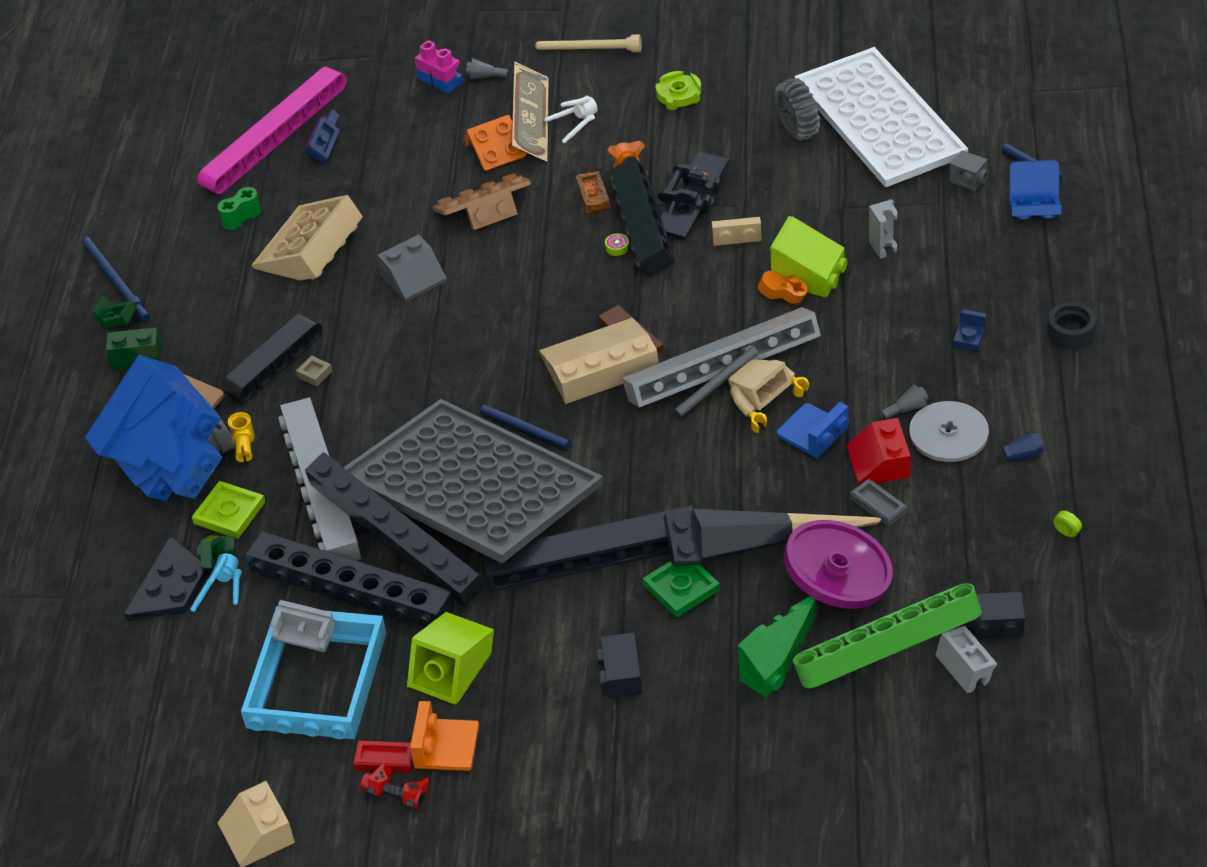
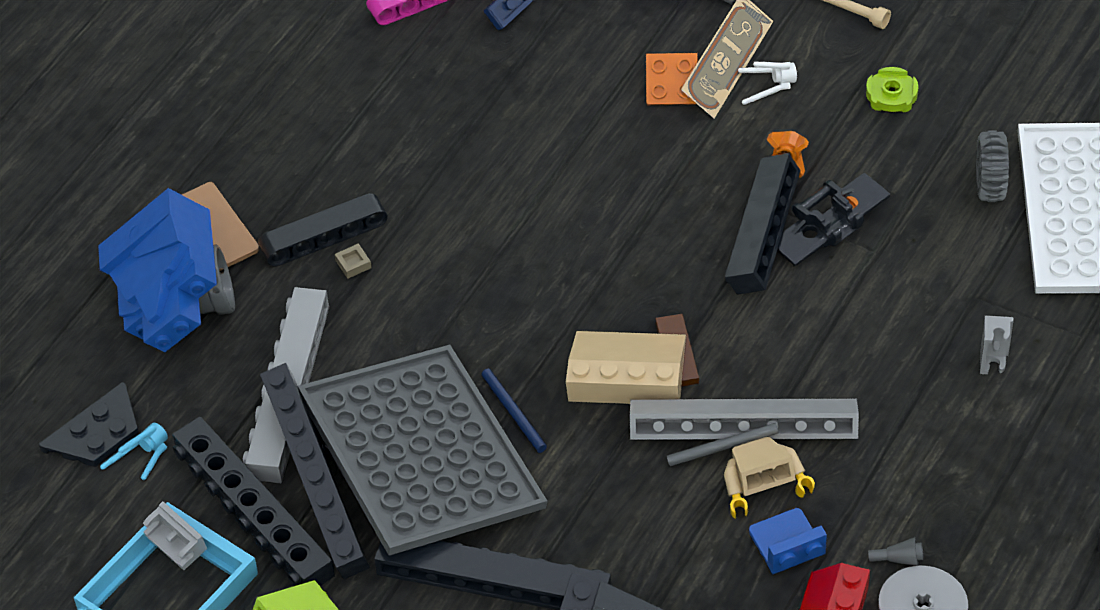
camera: 25 degrees right, 5 degrees up
dark blue bar [82,237,150,322] -> none
dark green bracket [92,296,137,329] -> none
dark green slope [106,328,164,371] -> none
lime plate [192,481,265,539] -> none
dark green bracket [197,535,236,568] -> none
green axle [218,187,261,230] -> none
yellow pin [228,412,255,462] -> none
tan slope [252,195,363,281] -> none
dark grey slope [377,234,447,302] -> none
medium nougat bracket [433,174,531,230] -> none
clear orange plate [576,171,610,212] -> none
tile [605,233,630,256] -> none
tan plate [712,217,762,246] -> none
orange piece [758,271,808,304] -> none
lime slope [770,216,847,297] -> none
dark blue bracket [953,309,986,352] -> none

